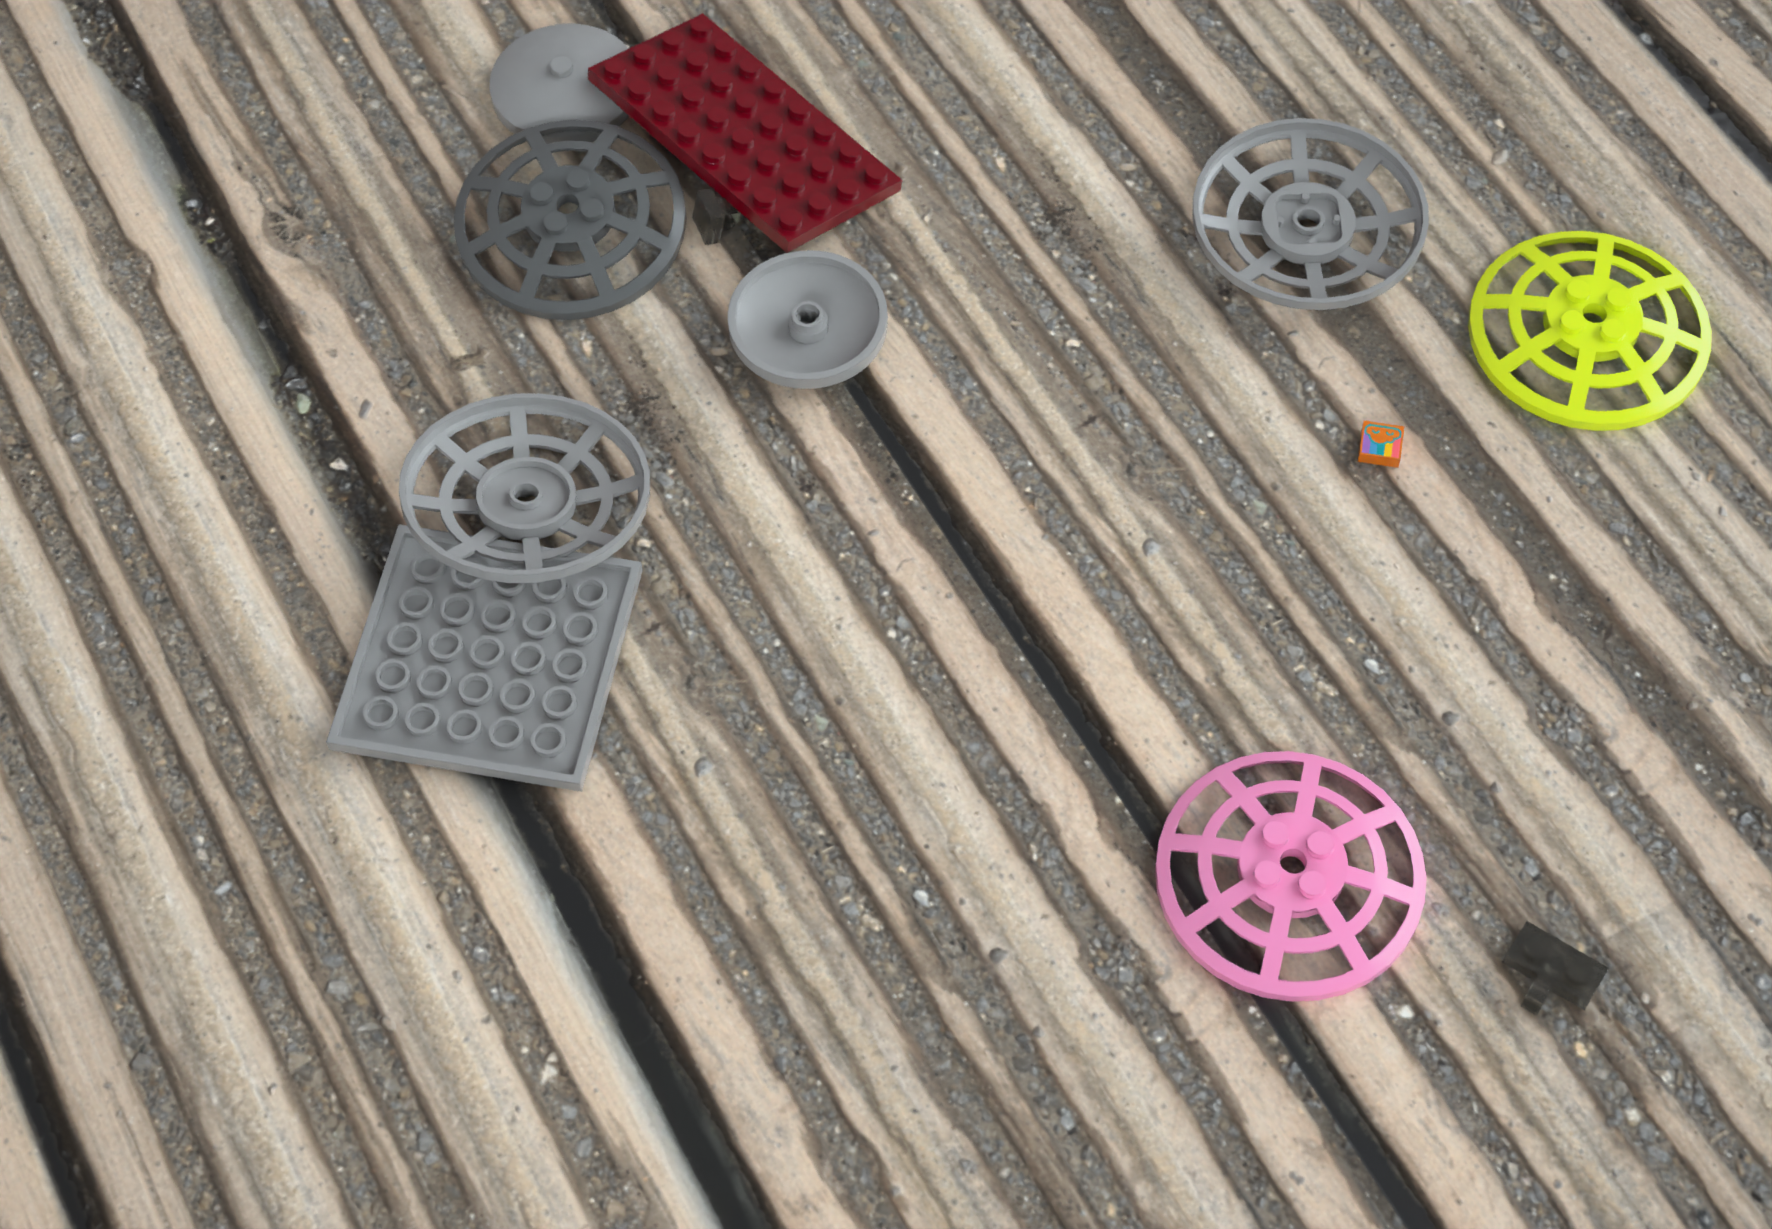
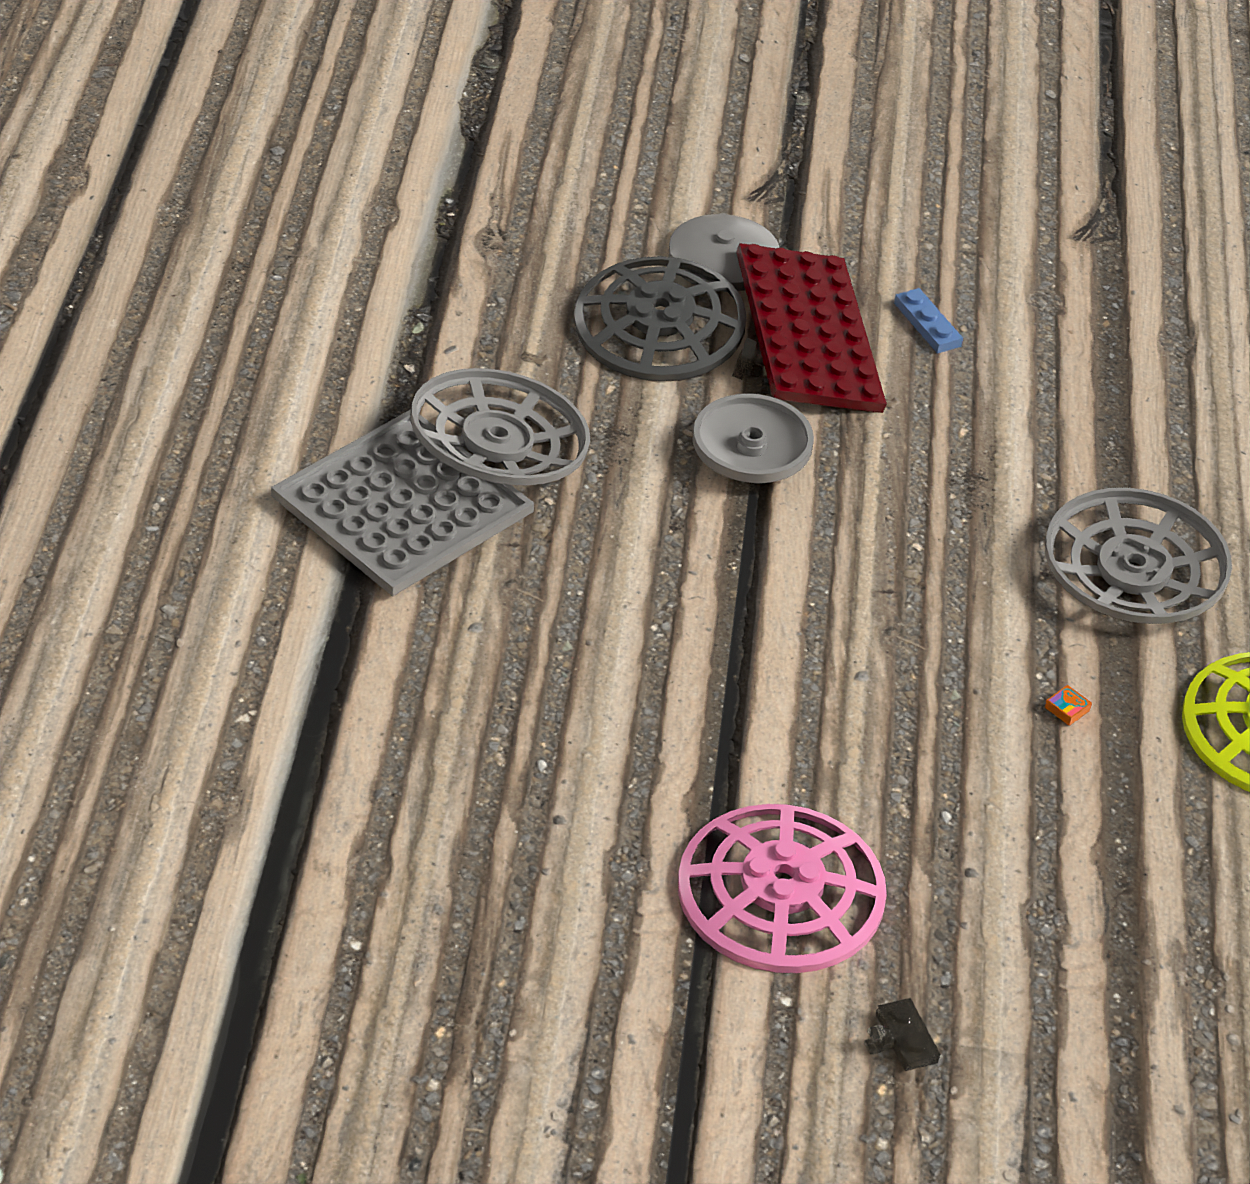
camera: 30 degrees right, 15 degrees down
none -> medium blue plate [894,288,963,354]

